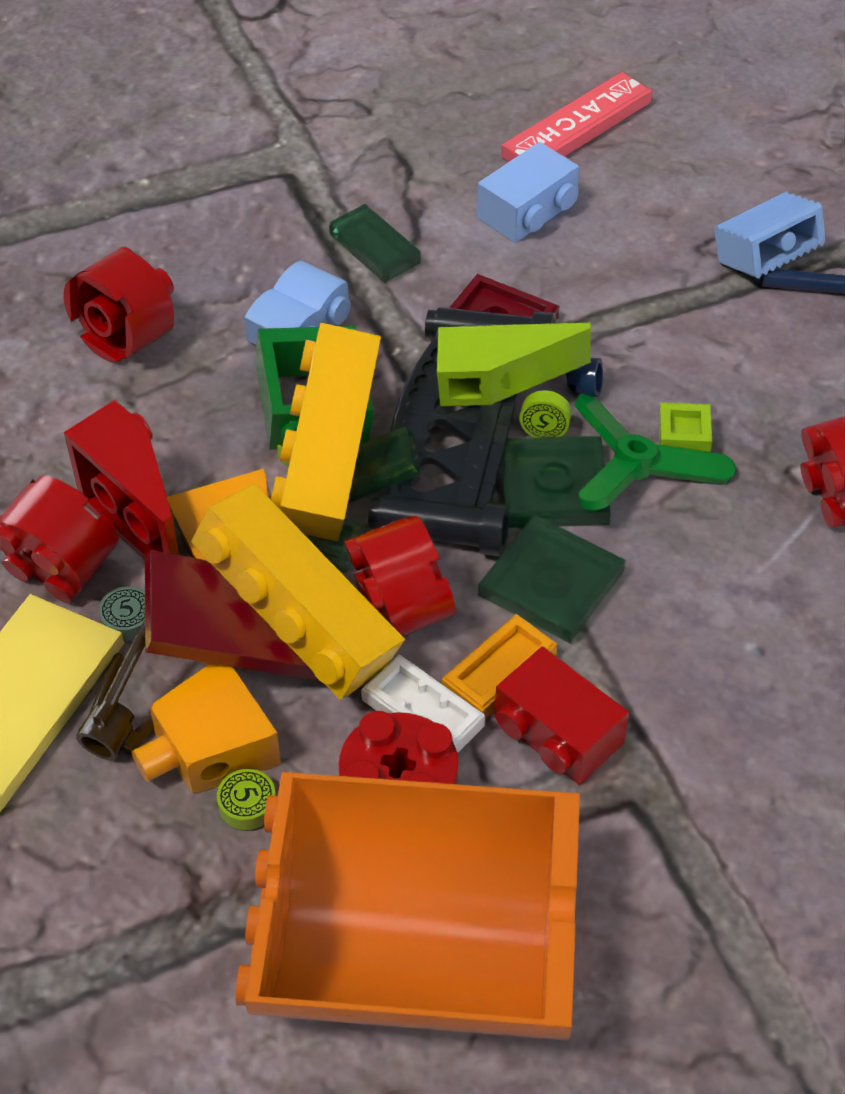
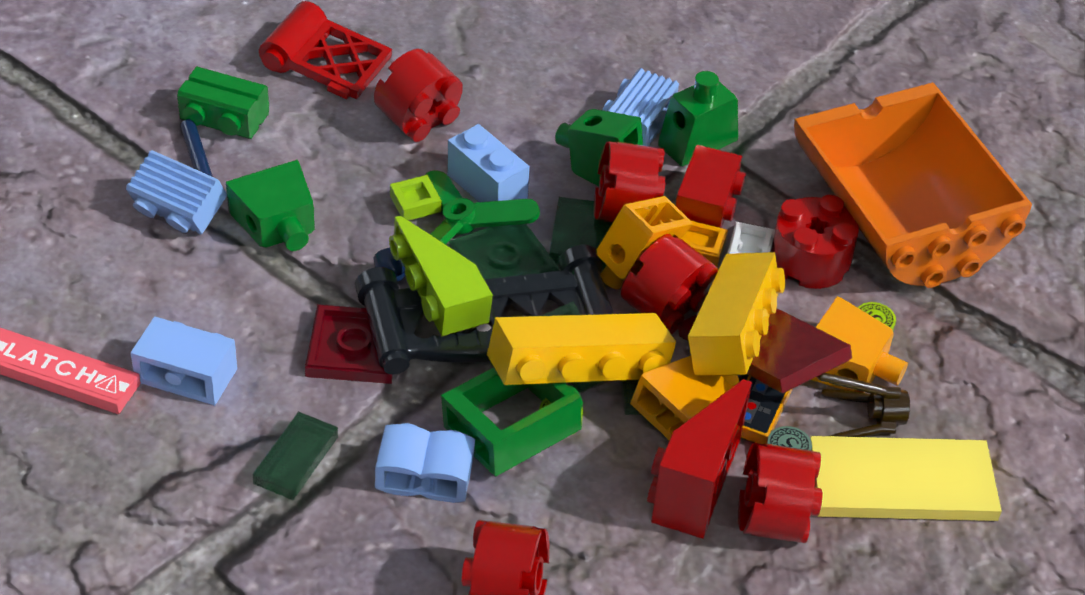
camera: 120 degrees left, 5 degrees down
none -> green torso [226,160,315,251]
none -> light blue brick [447,124,530,202]
none -> green torso [555,109,643,187]
none -> red brick [594,141,665,223]
none -> light orange torso [597,196,693,289]
none -> light blue brick [603,68,679,146]
none -> green torso [658,71,738,167]

